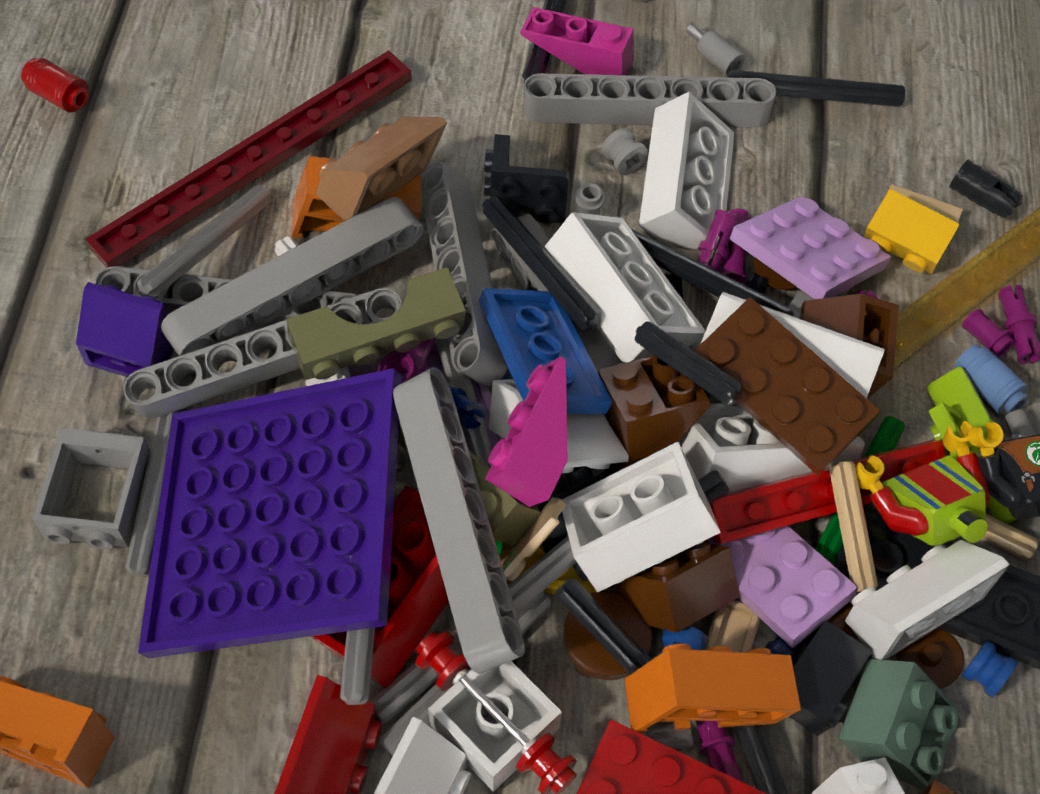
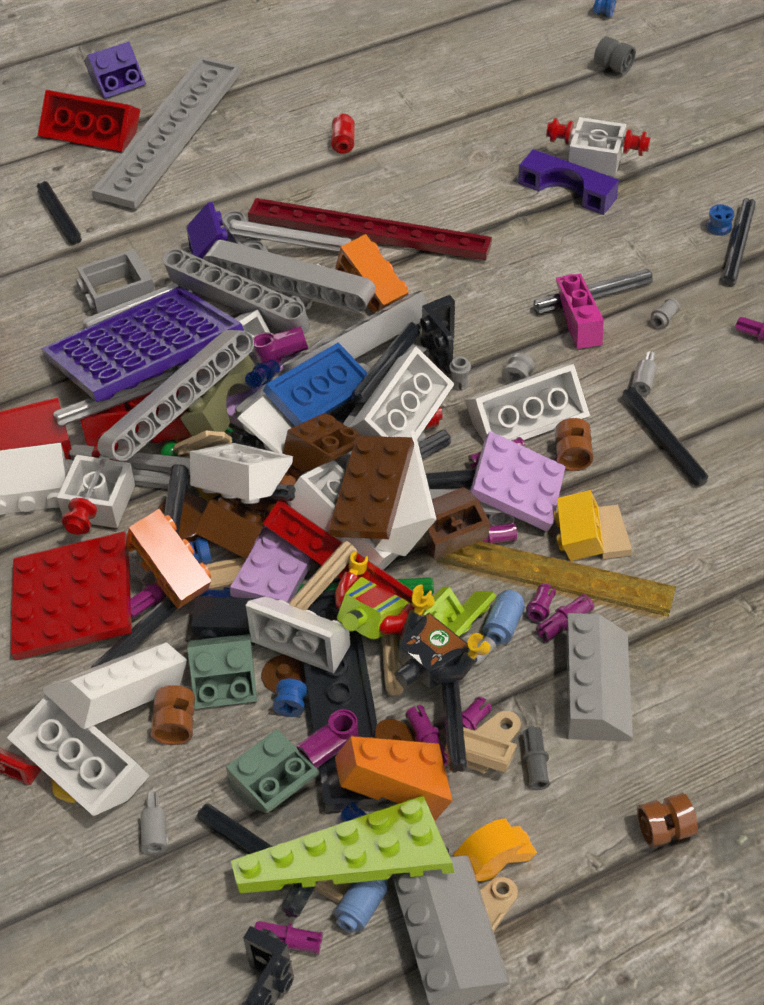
camera: 60 degrees right, 10 degrees down
olive arch [286,267,466,381] -> none
medium nougat slope [315,116,448,221] -> none
dark pink slope [485,357,568,507] -> none
light grey beam [523,73,776,127] -> none
black axle [631,229,794,317] -> none
black axle [634,321,744,406] -> none
magenta pin [688,210,739,290] -> none
black hinge [949,159,1023,219] -> none
none -> dark orange wheel [555,418,593,471]

